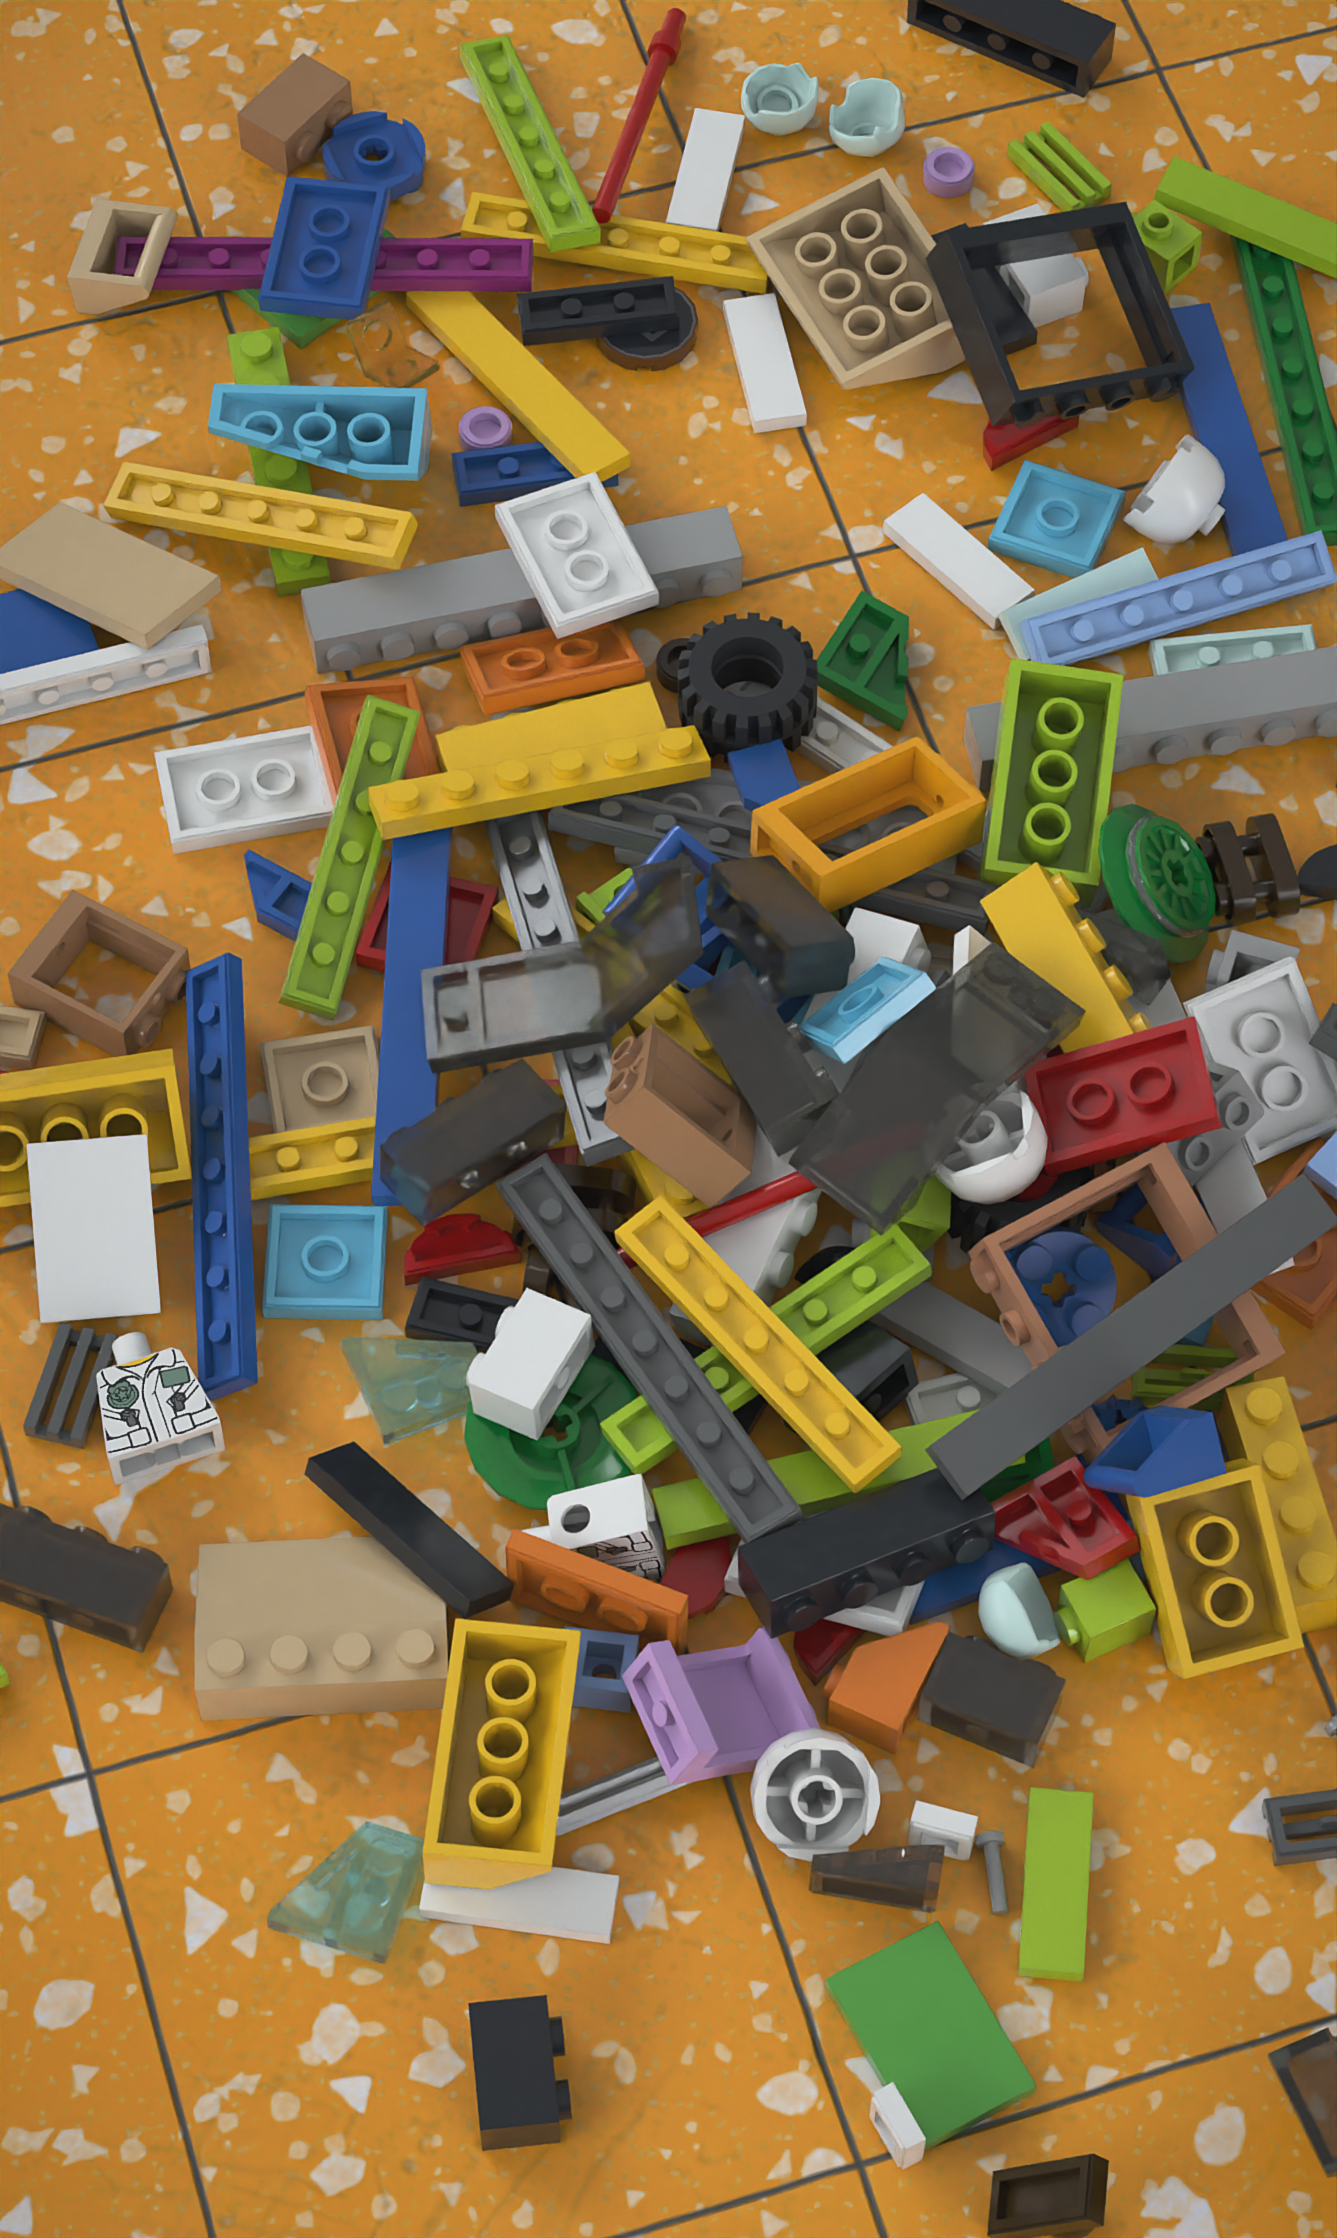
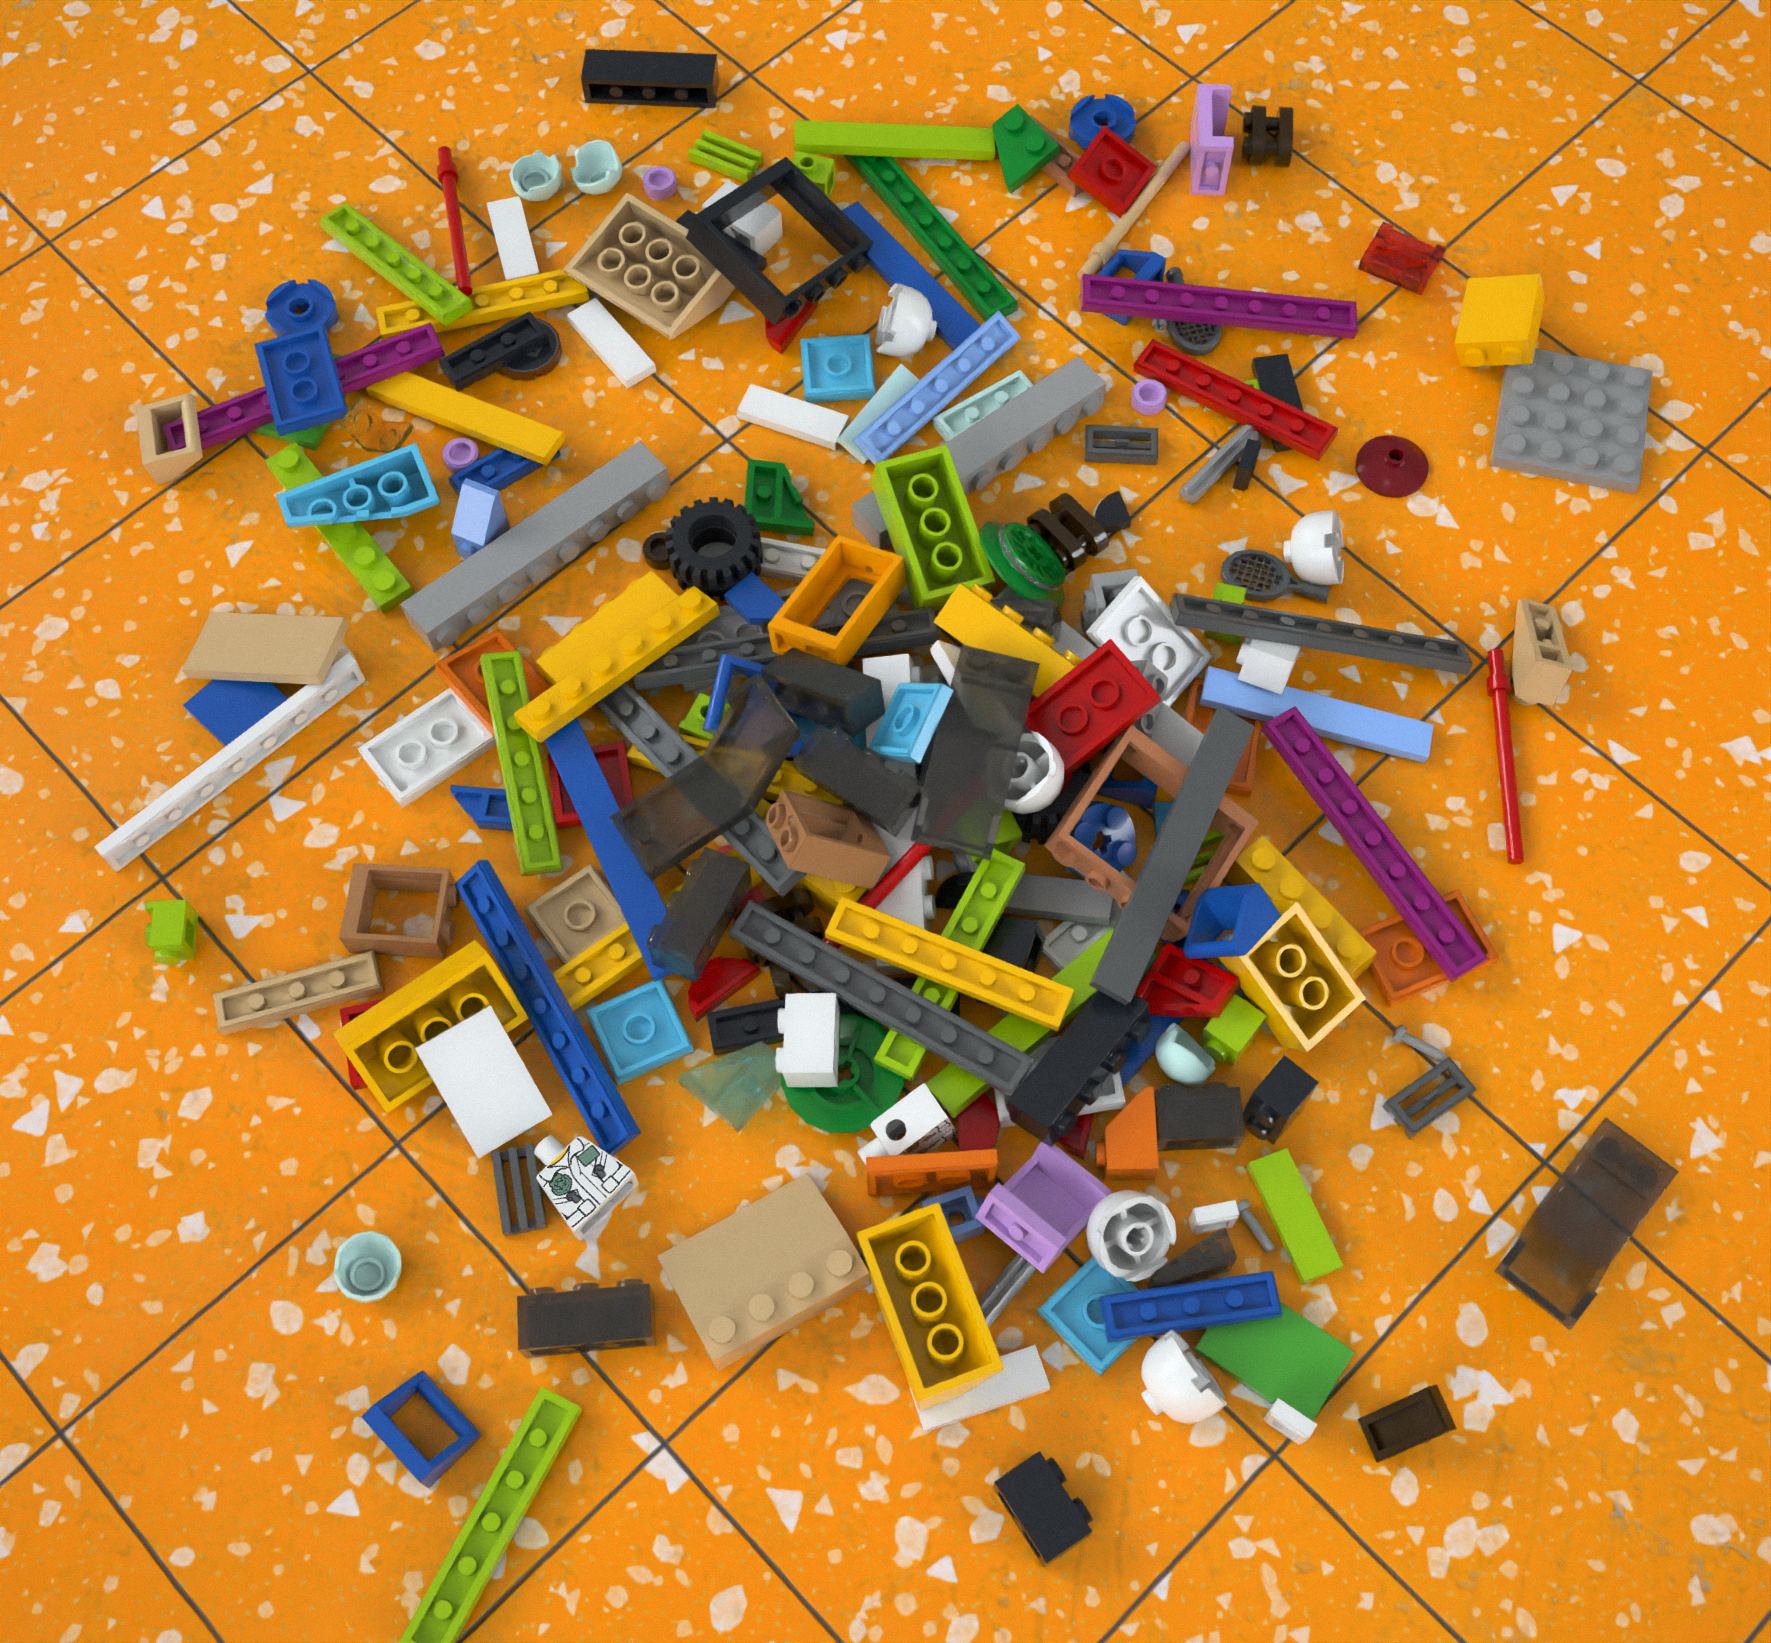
camera: 25 degrees left, 5 degrees up
yellow plate [103,462,418,570] -> none
medium nougat brick [237,53,353,176] -> none
clear light blue wing [267,1821,424,1964] -> none
black tile [304,1441,515,1619] -> none
orange tile [459,618,646,716] -> none
white tile [495,472,659,639] -> none
none -> slope [451,478,510,560]
none -> medium azure tile [1037,1256,1138,1377]
none -> blue tile [1099,1271,1283,1343]
none -> white cylinder [1141,1329,1227,1424]
none -> black brick [1240,1055,1319,1145]

